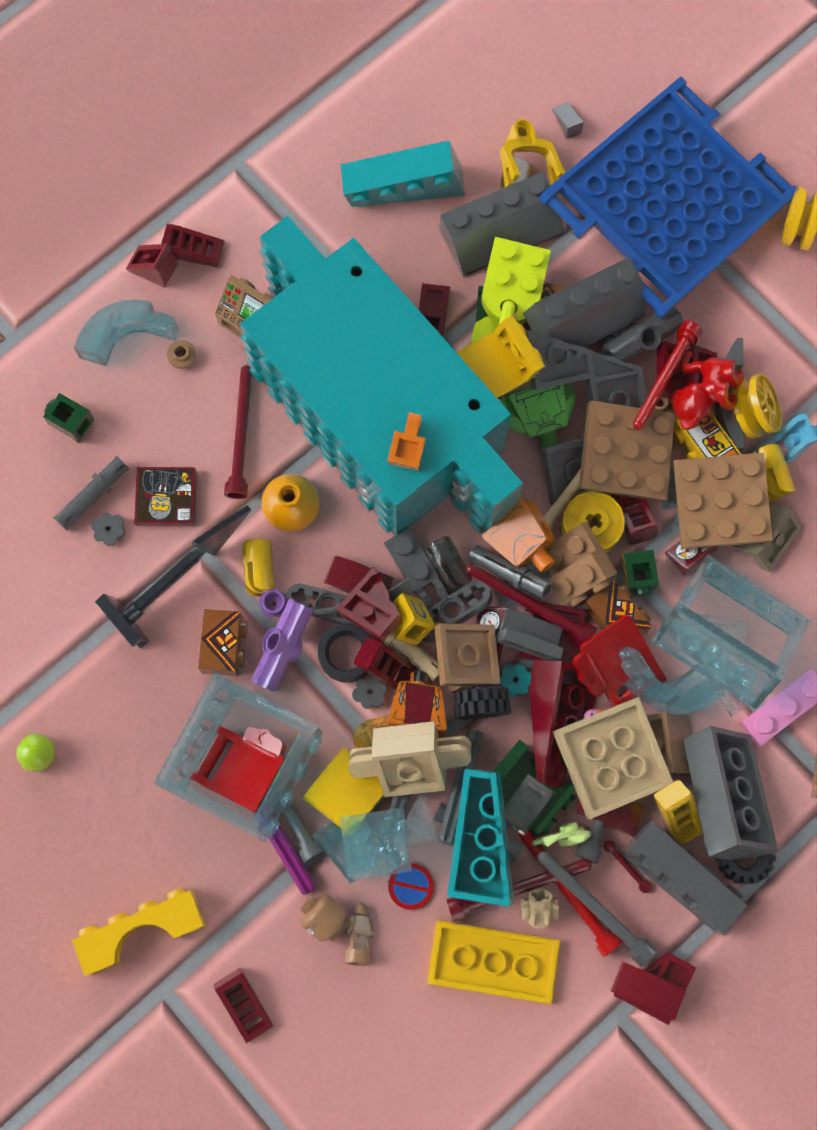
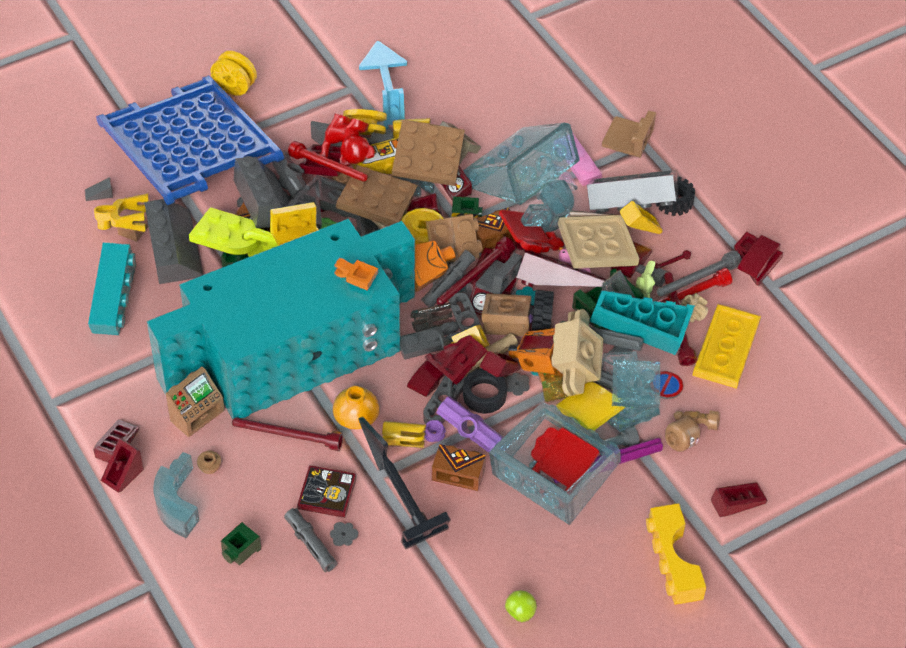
camera: 80 degrees left, 25 degrees down
dark grey wedge [621,821,747,935] -> none

